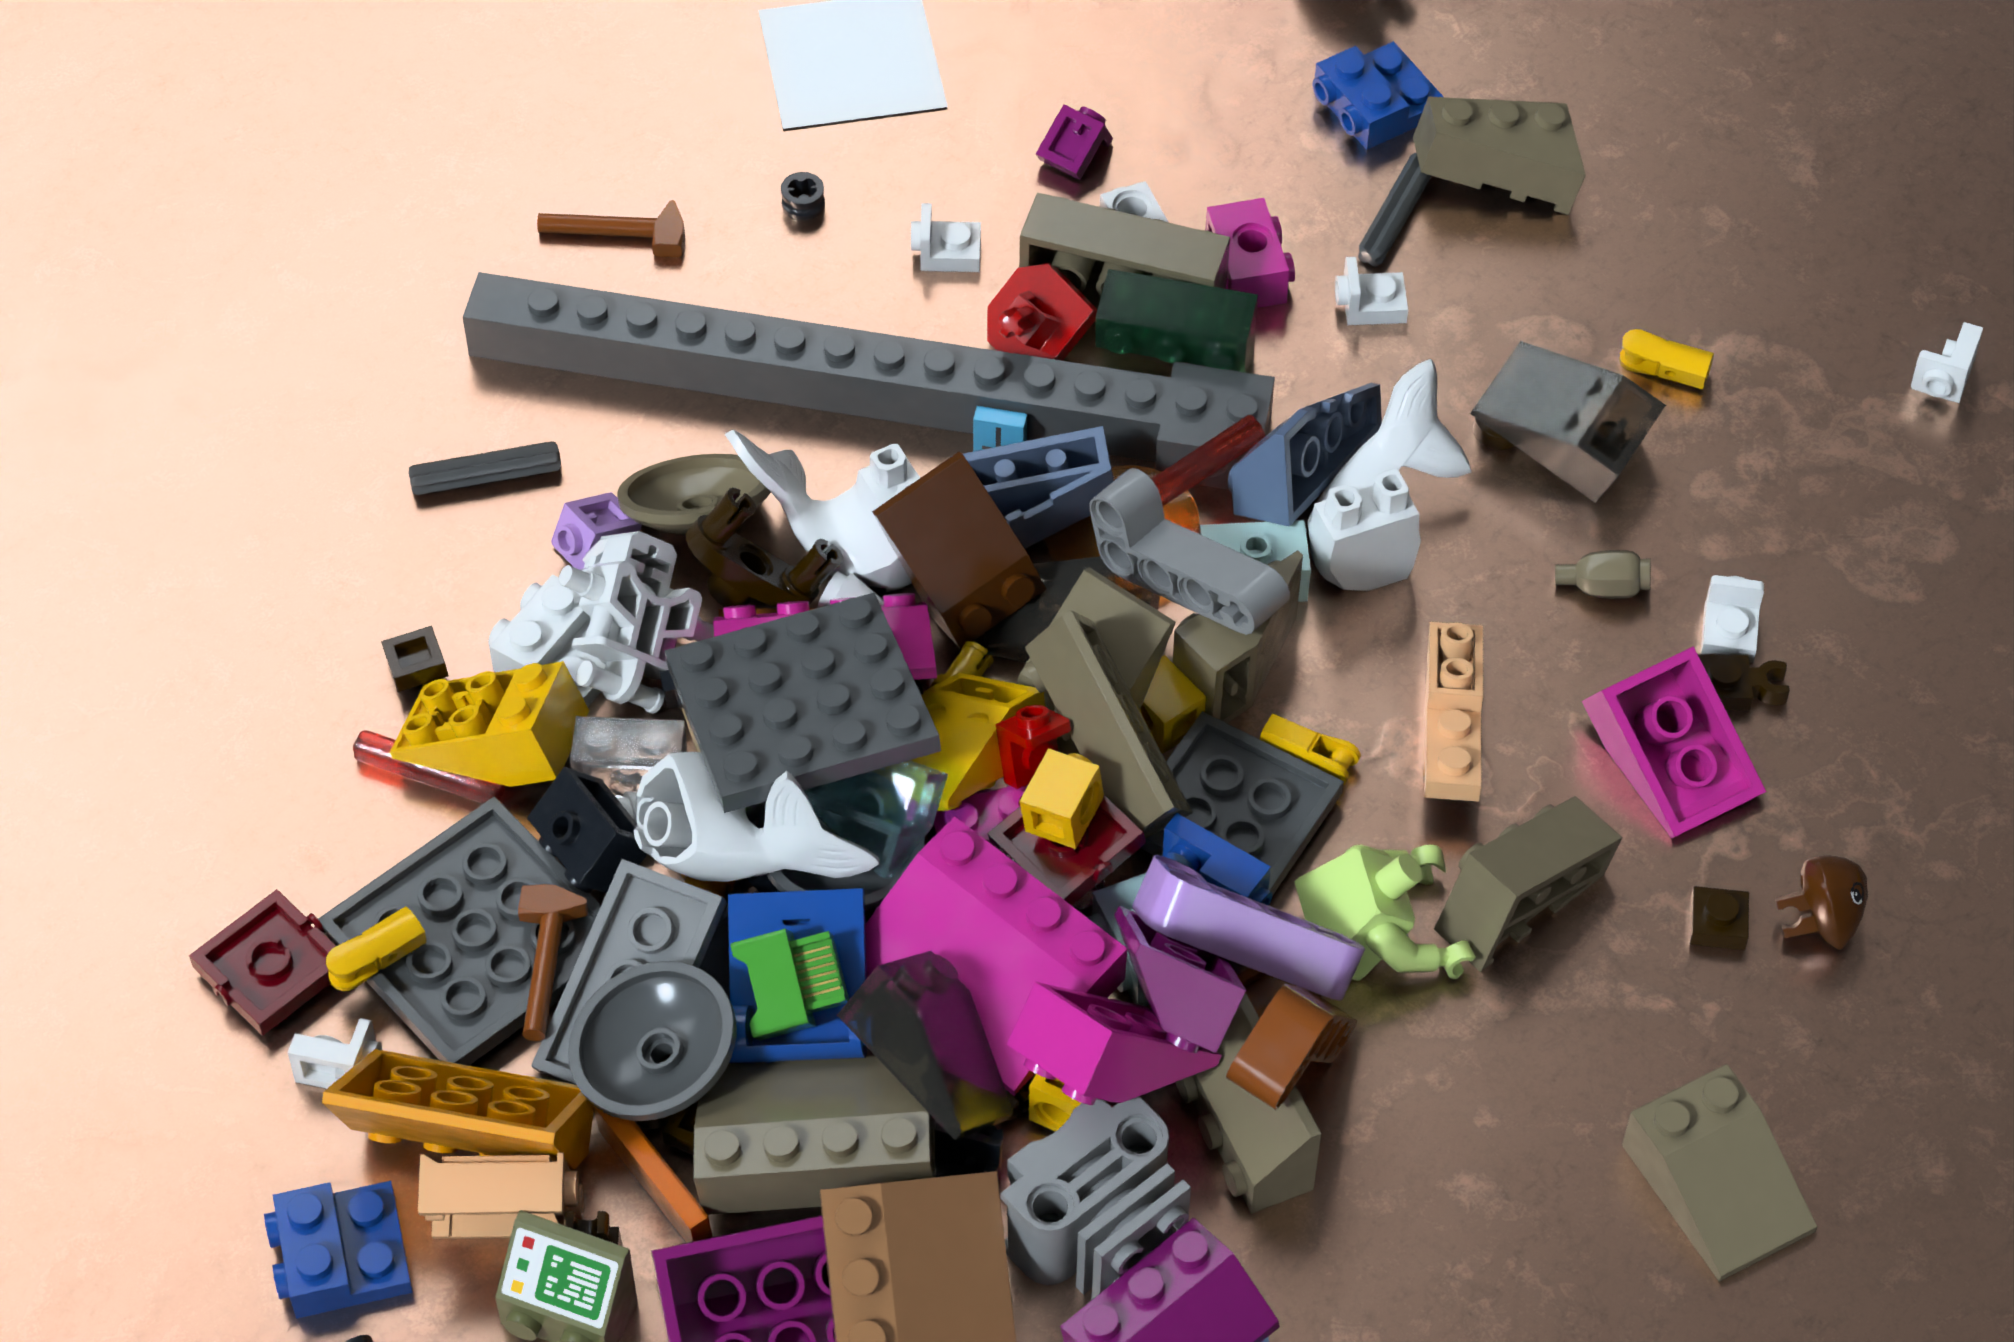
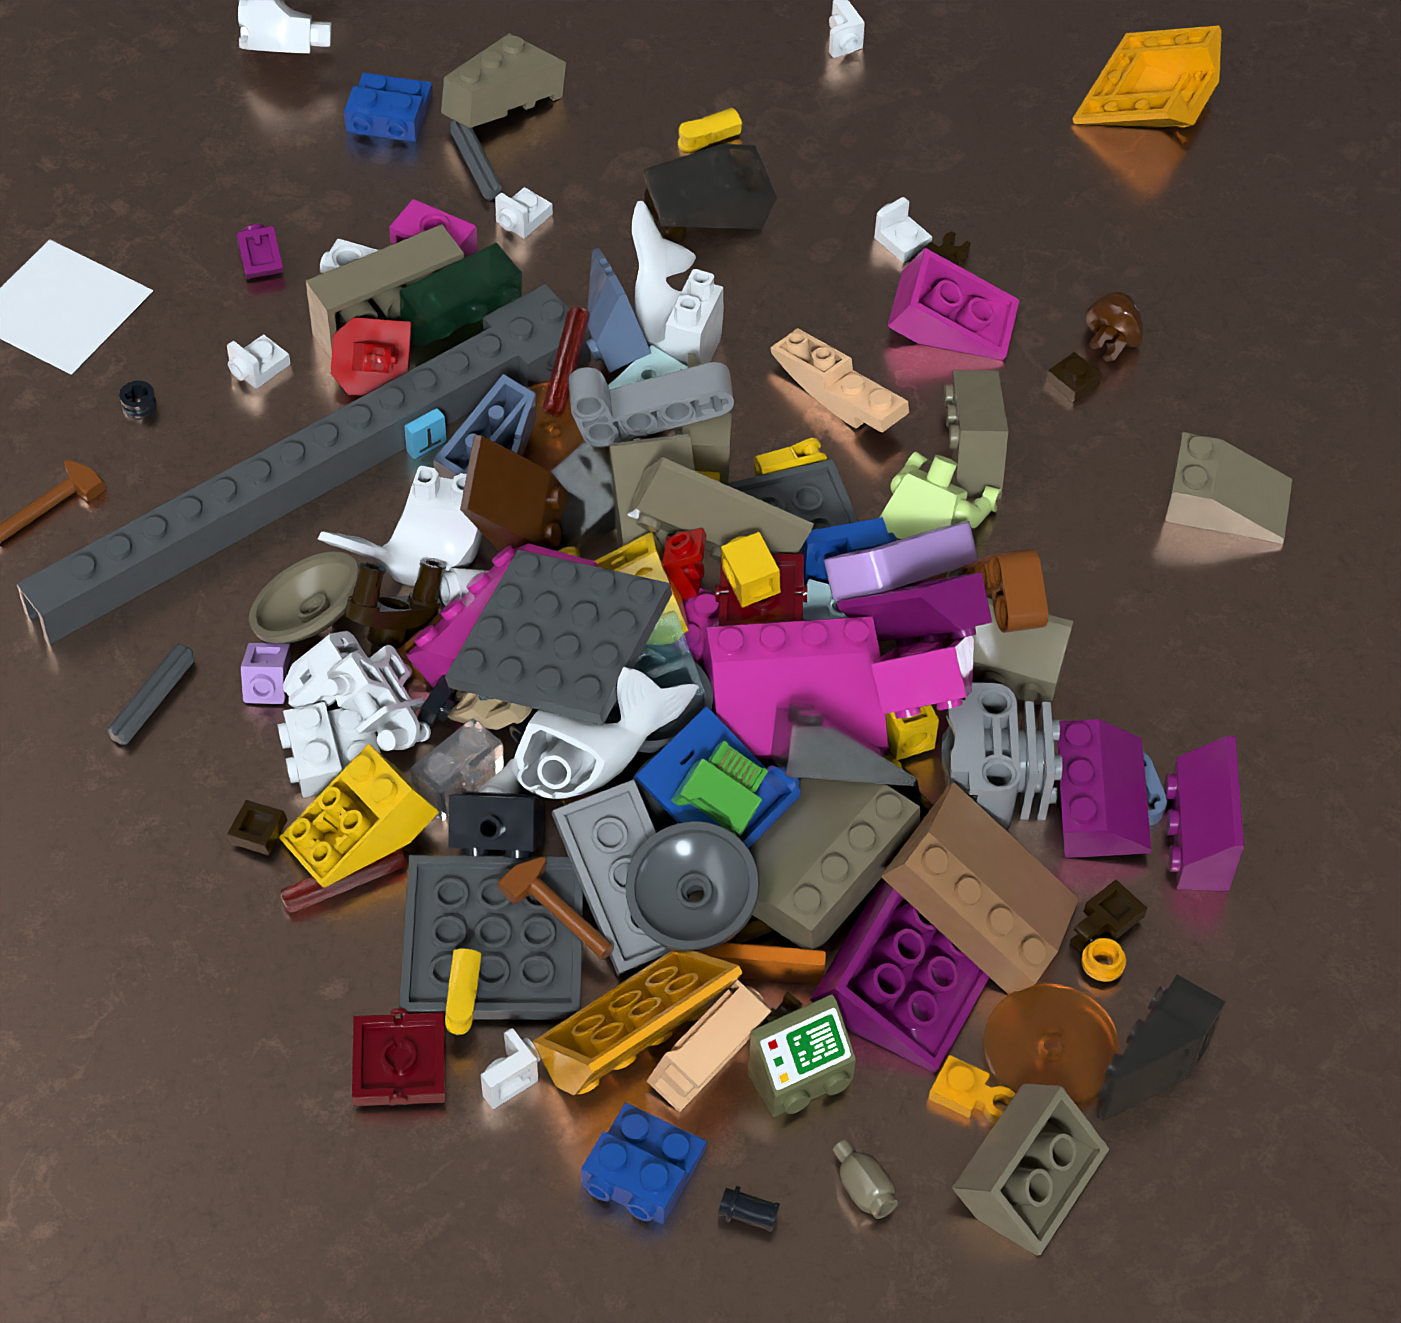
camera: 50 degrees left, 0 degrees up
dark tan plant [1555,550,1651,599] -> none

